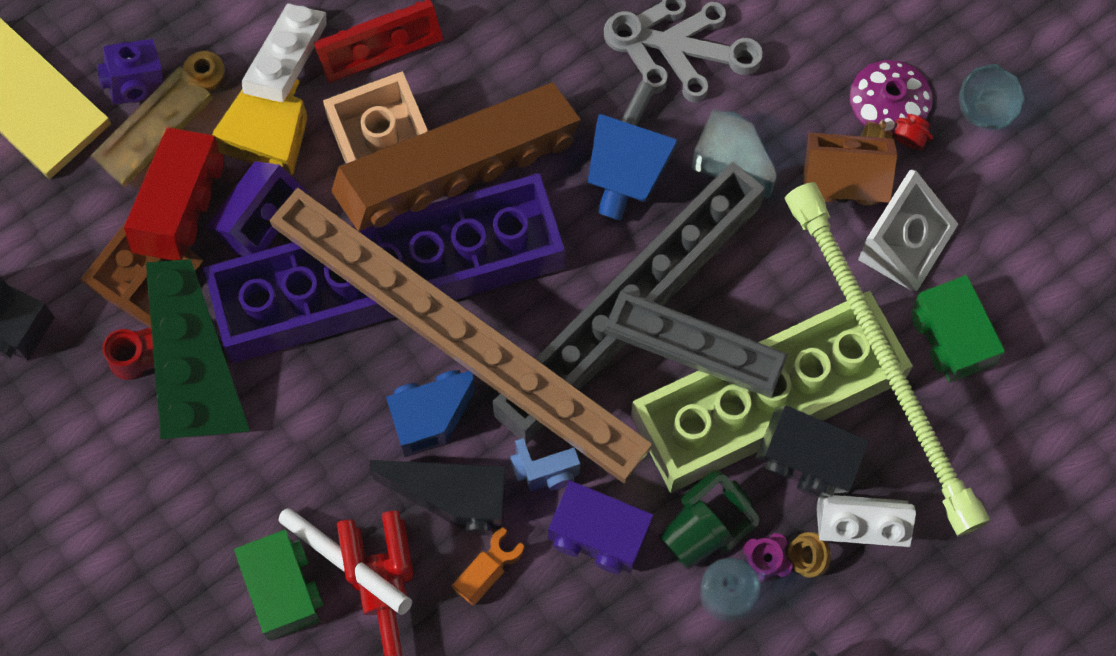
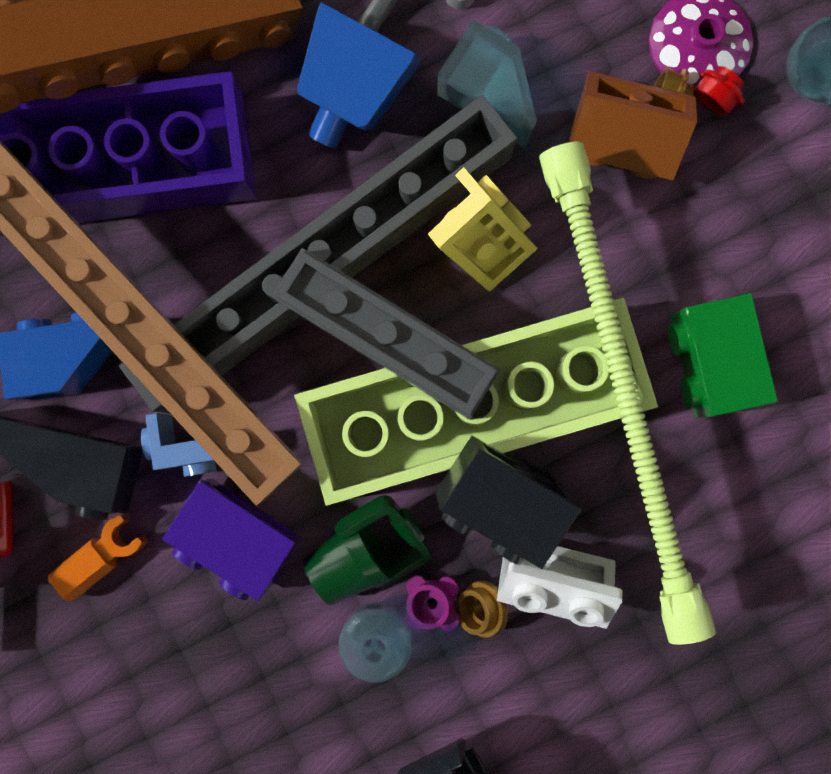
camera: 15 degrees right, 15 degrees up
white slope [858,170,958,291] -> none
none -> light yellow bracket [428,167,538,292]

